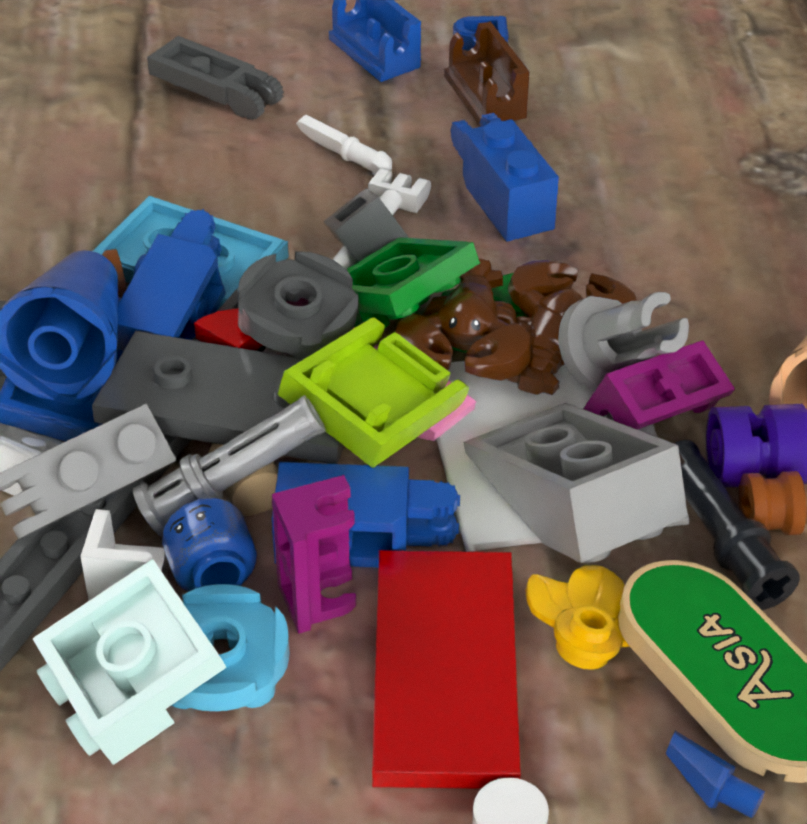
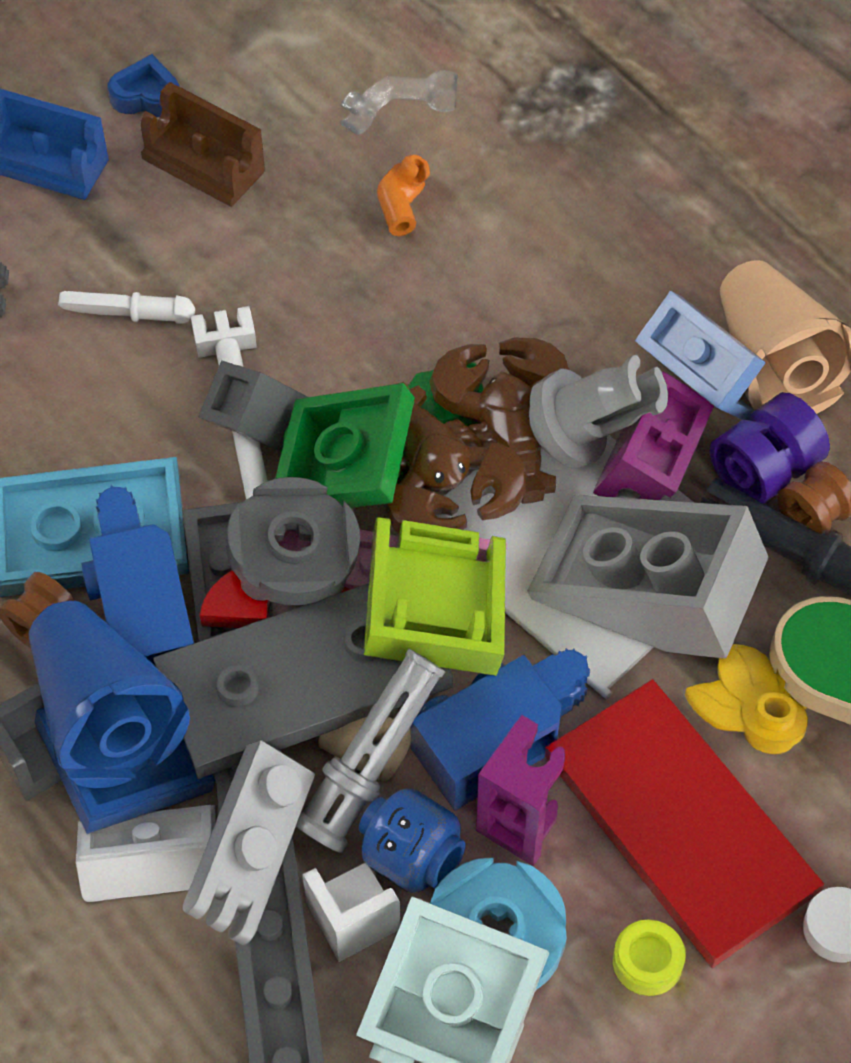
camera: 35 degrees left, 15 degrees up
blue hinge [450,113,559,242] -> none
none -> clear arm [340,70,458,135]
none -> orange arm [377,154,430,237]
none -> neon yellow tile [613,919,686,996]
none -> medium blue panel [635,291,766,420]

